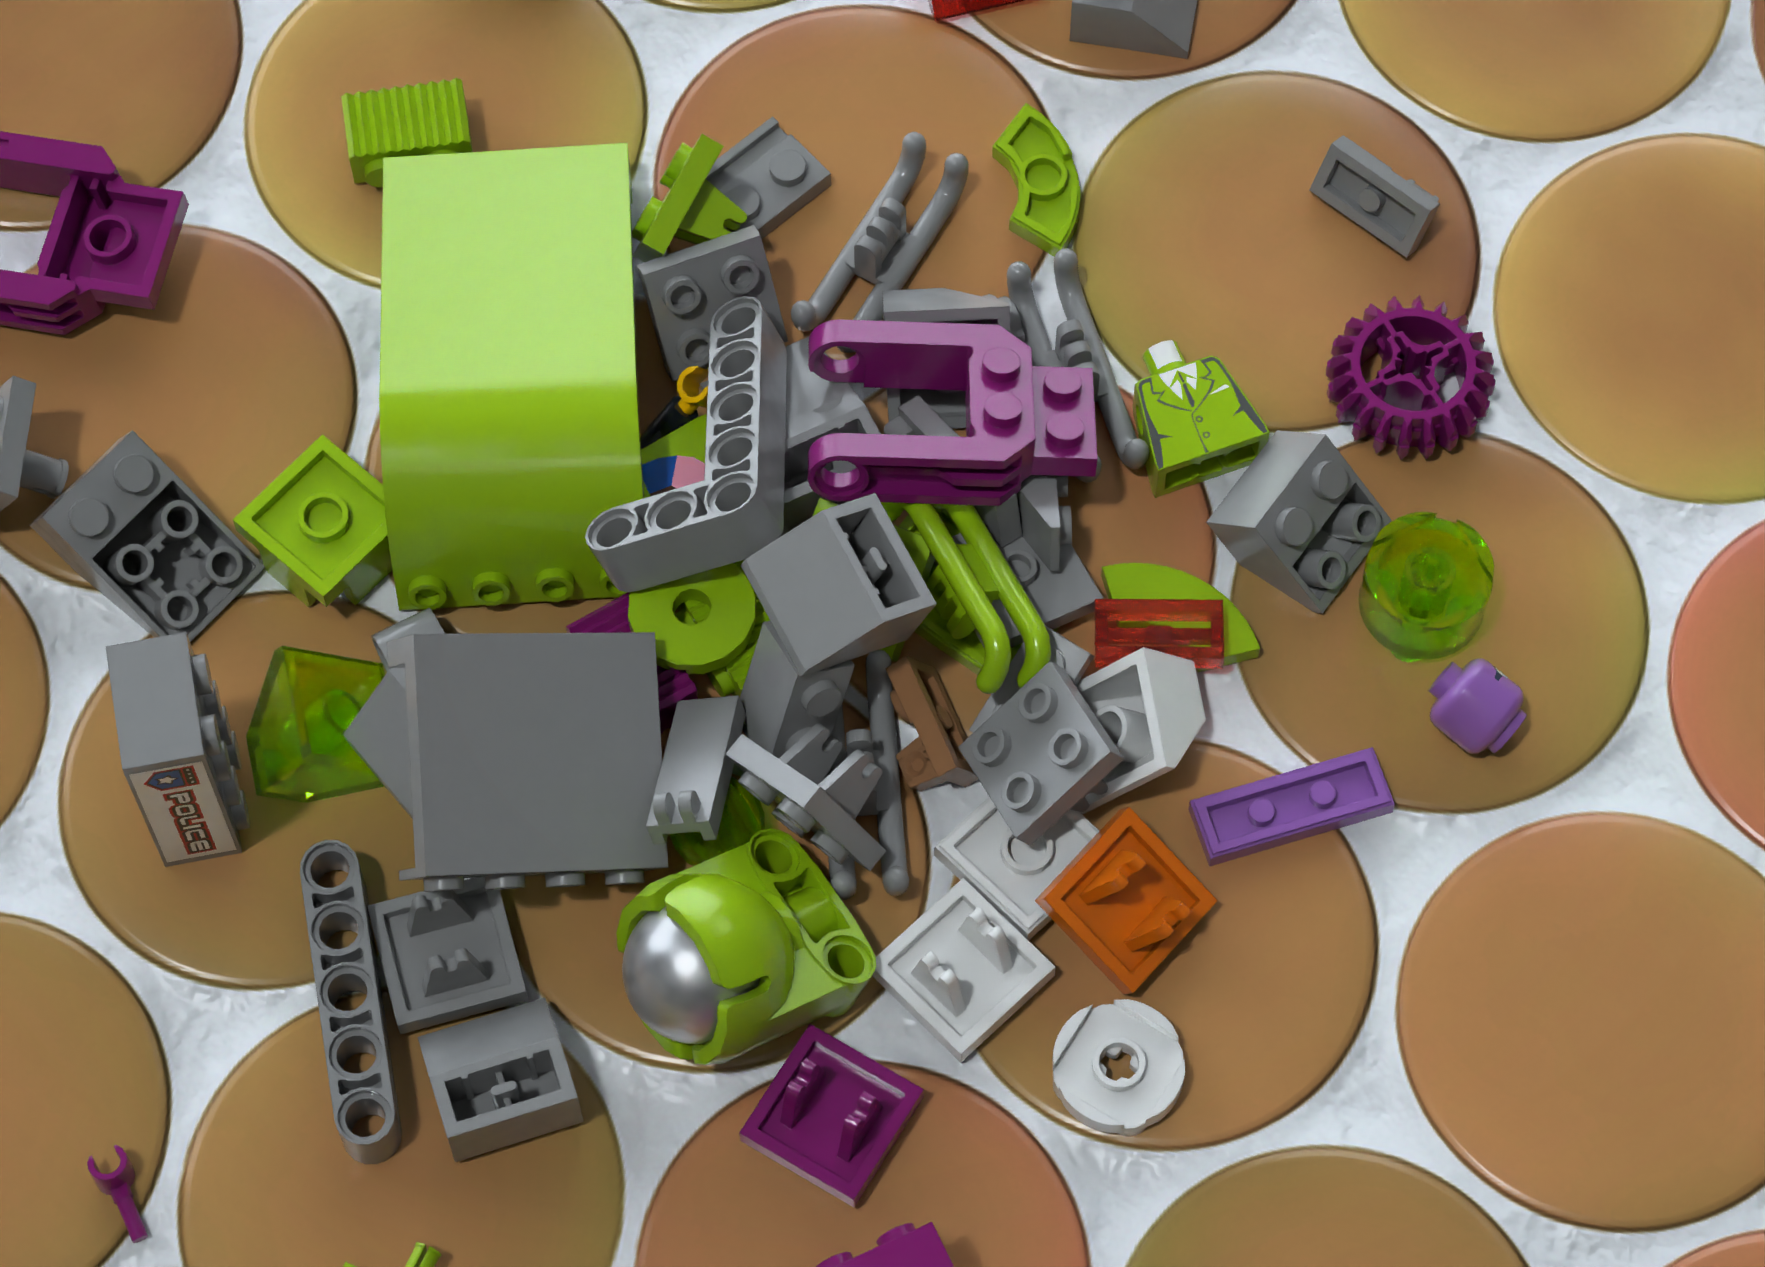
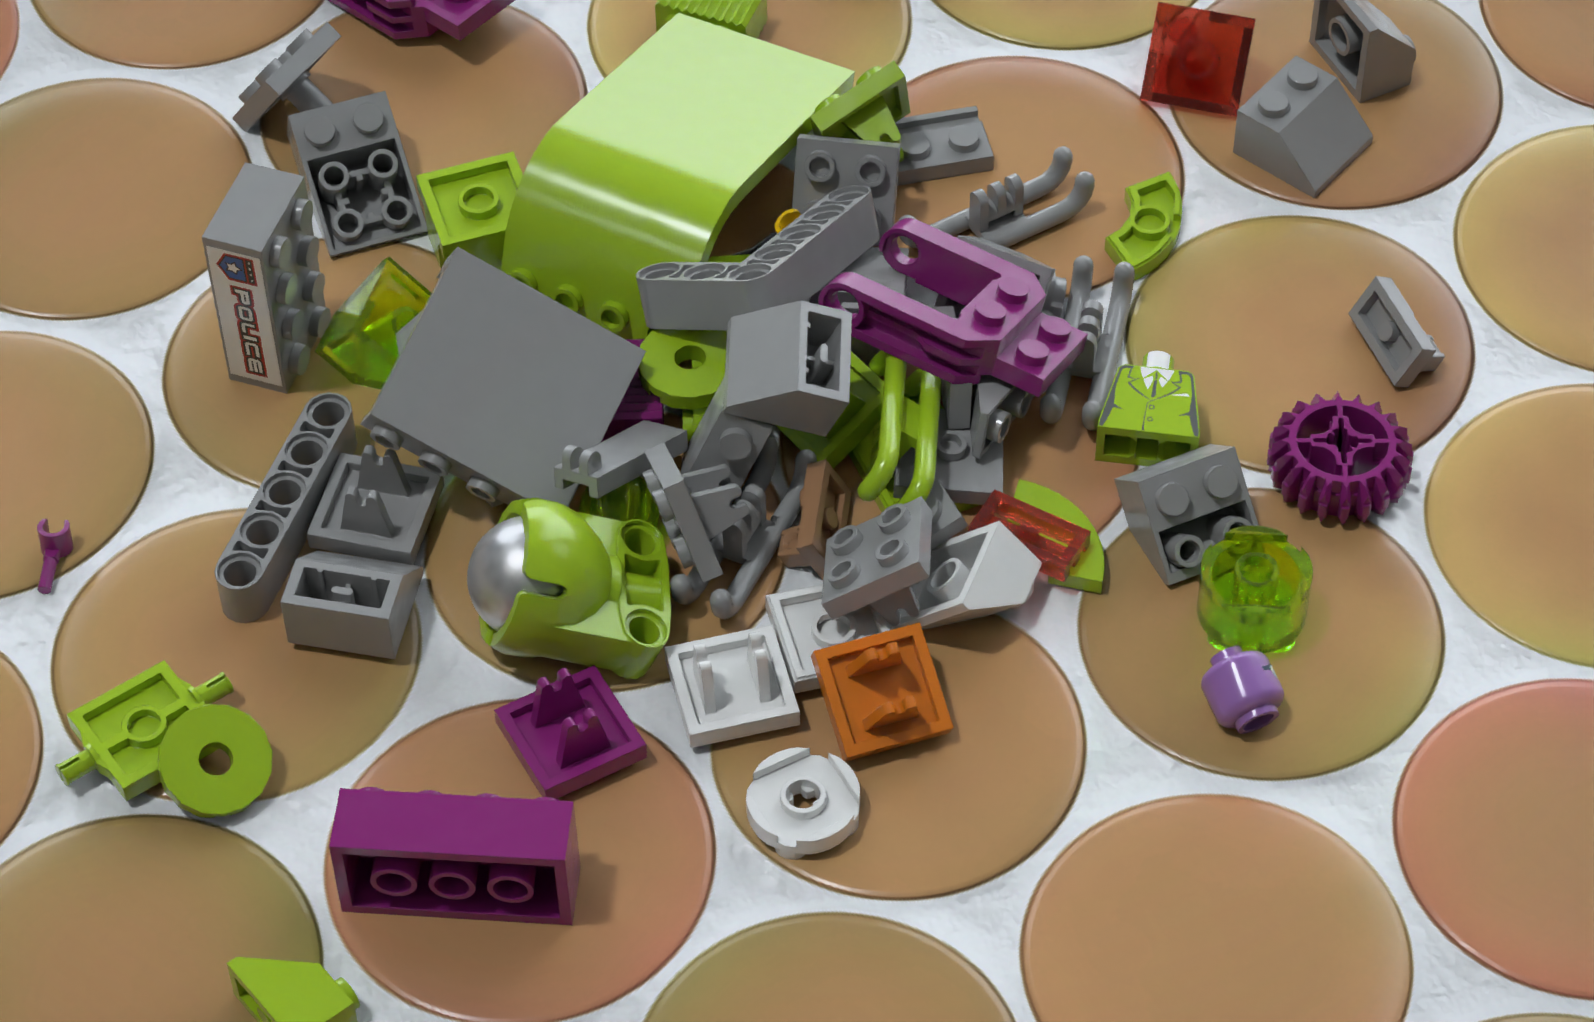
camera: 30 degrees right, 15 degrees down
medium lavender tile [1188,747,1395,867] -> none

